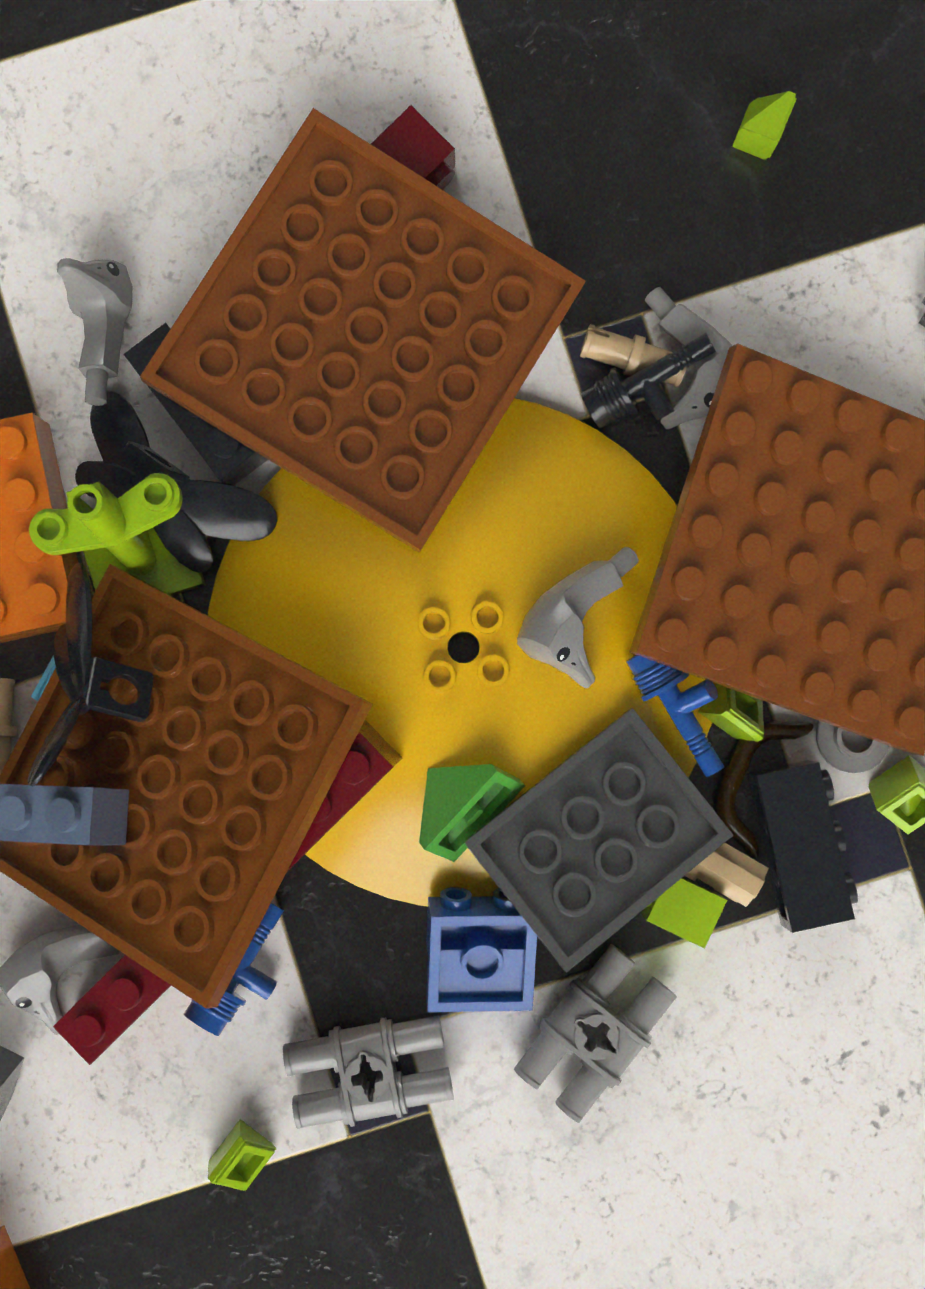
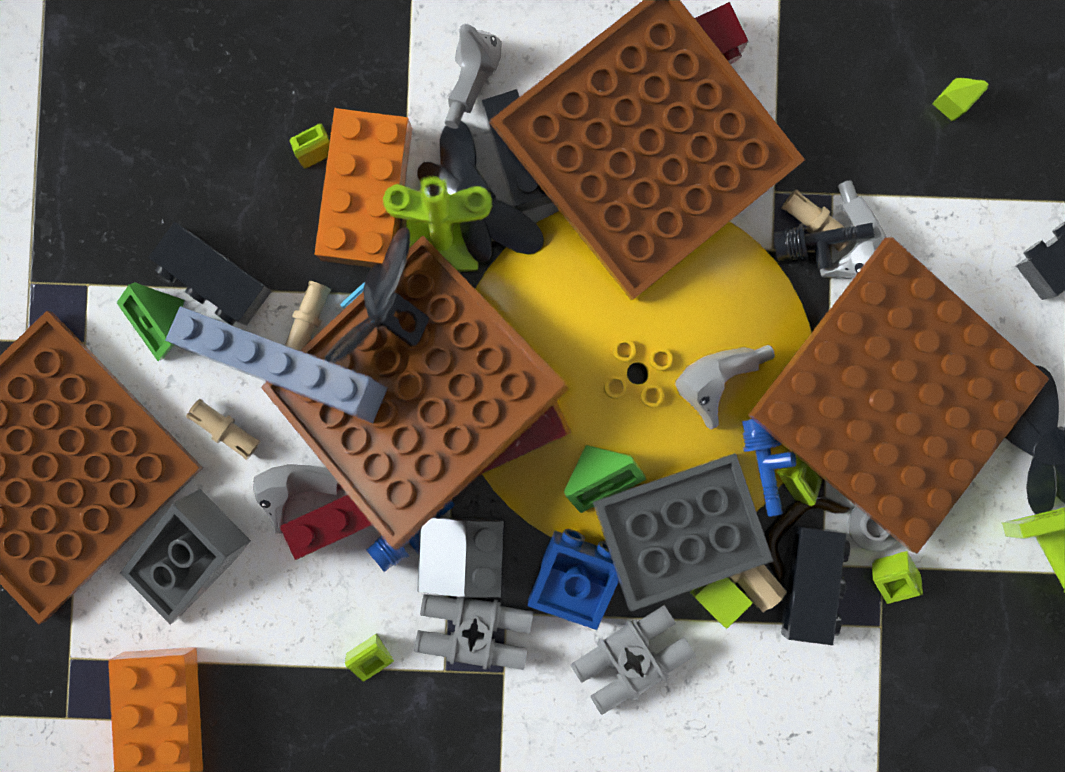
camera: 20 degrees right, 0 degrees up
none -> slope [417,517,503,597]

